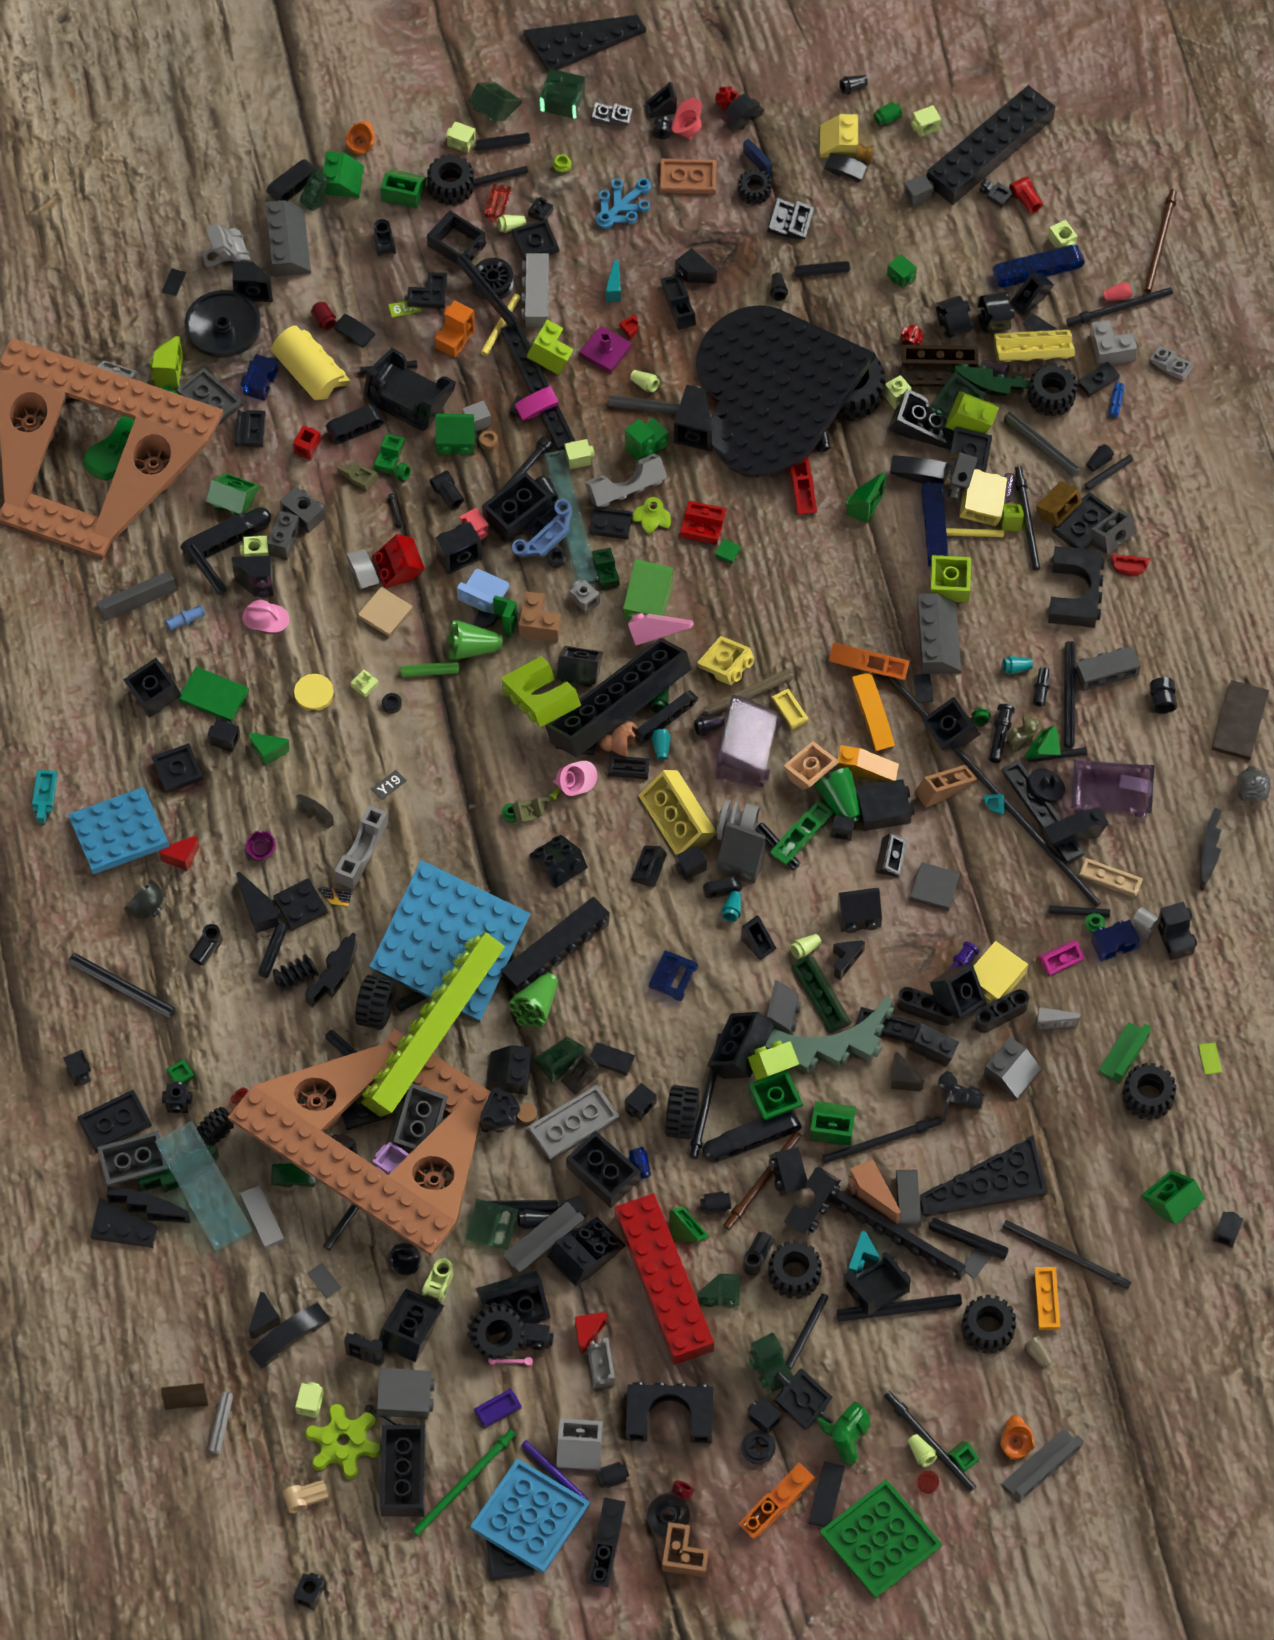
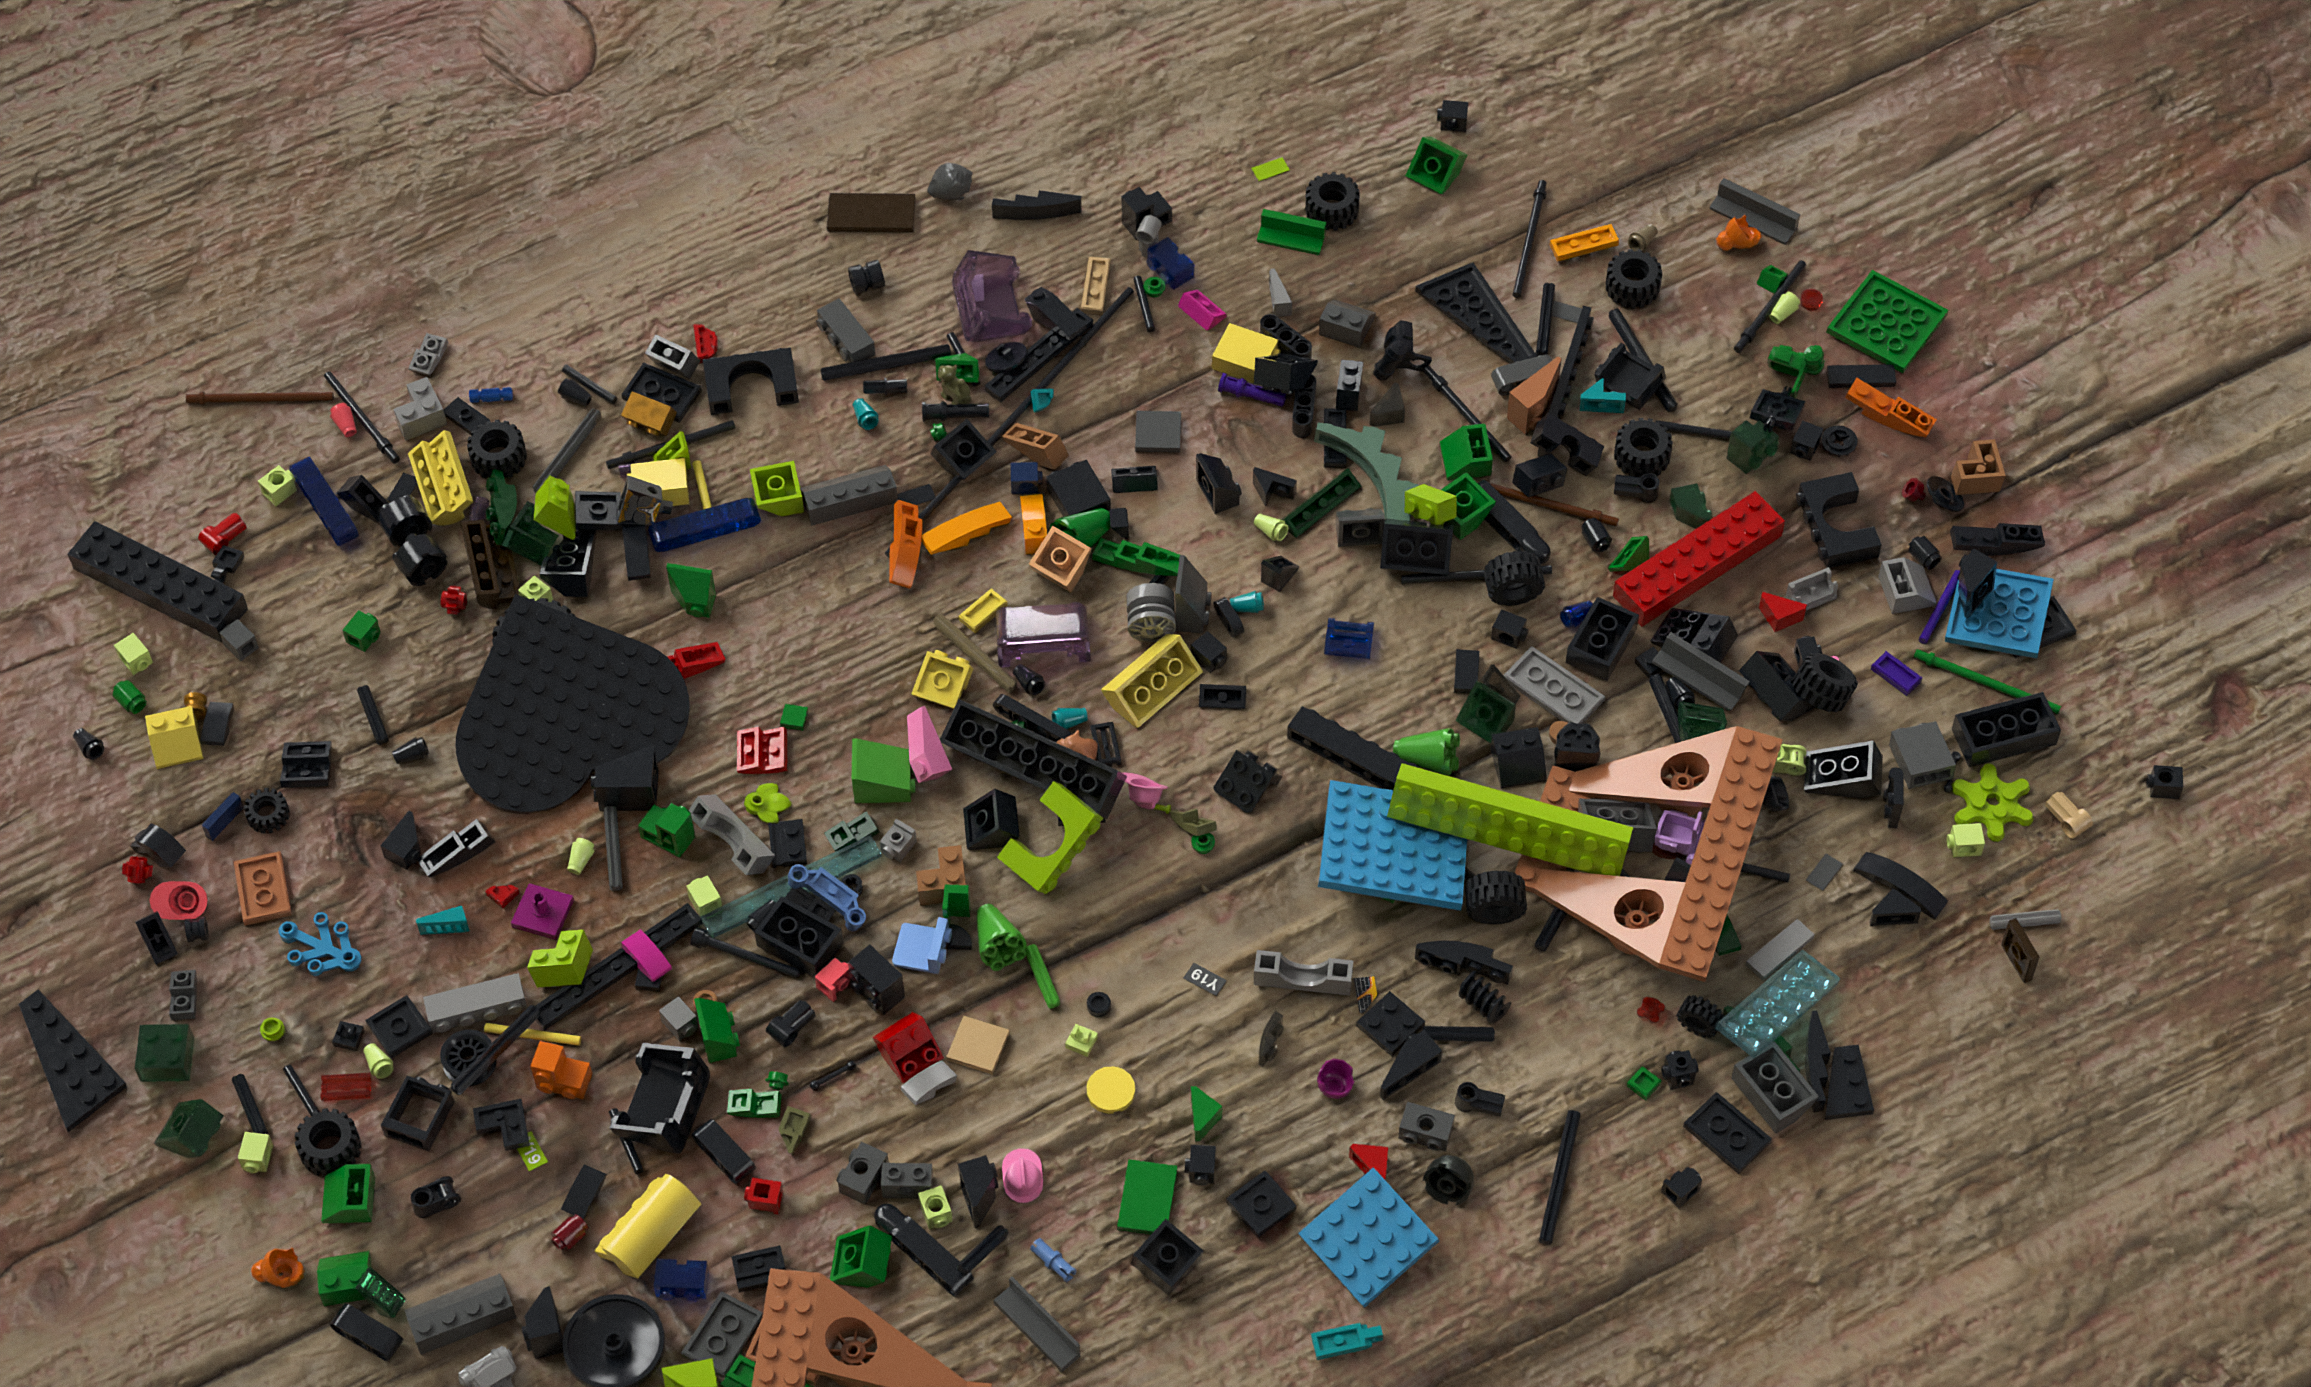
camera: 105 degrees left, 5 degrees down
none -> dark blue brick [1011,462,1043,494]
none -> dark grey brick [1398,1102,1455,1151]
none -> black slope [1957,549,1997,619]

